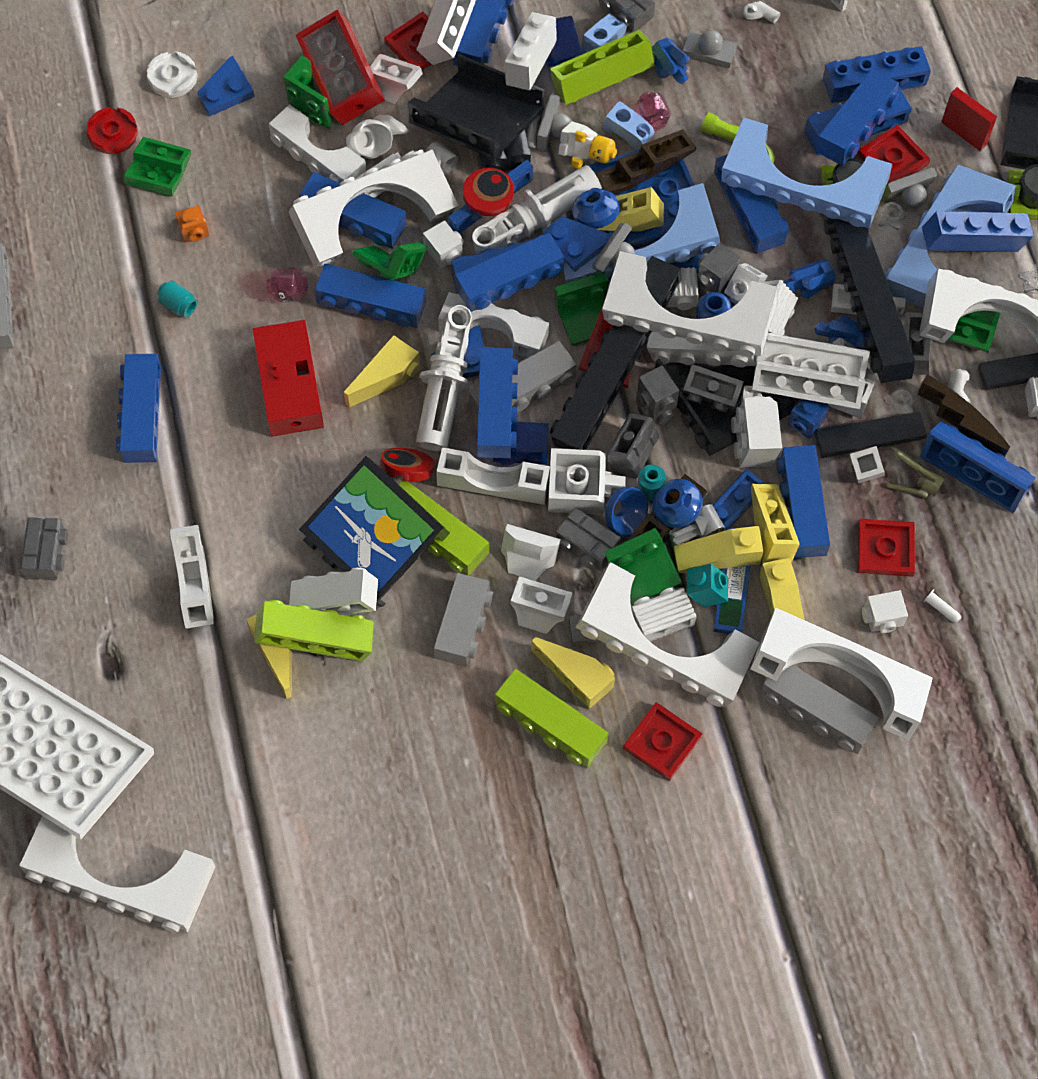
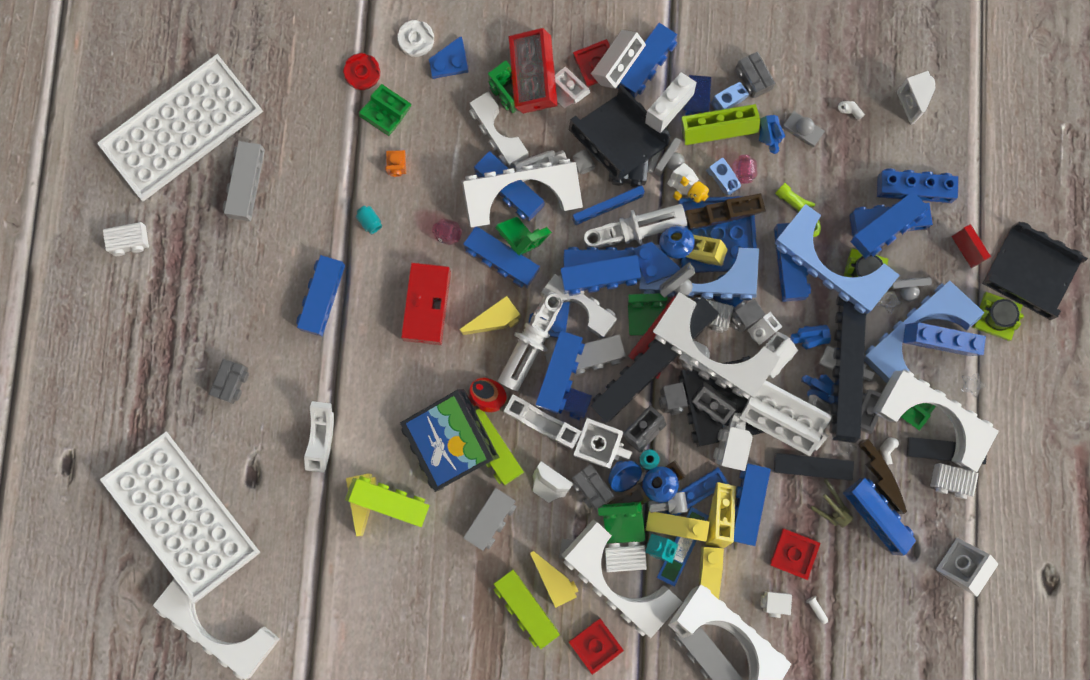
camera: 20 degrees right, 15 degrees up
white brick [289,568,378,615] -> none
white hair [346,115,409,159] -> none
white brick [423,220,464,269] -> none
tile [463,168,514,216] -> none
white slope [510,576,572,634] -> none
blue head [696,292,731,319] -> none
blue brick [788,399,829,439] -> none
white brick [850,446,885,483] -> none
red tile [858,125,931,186] -> none

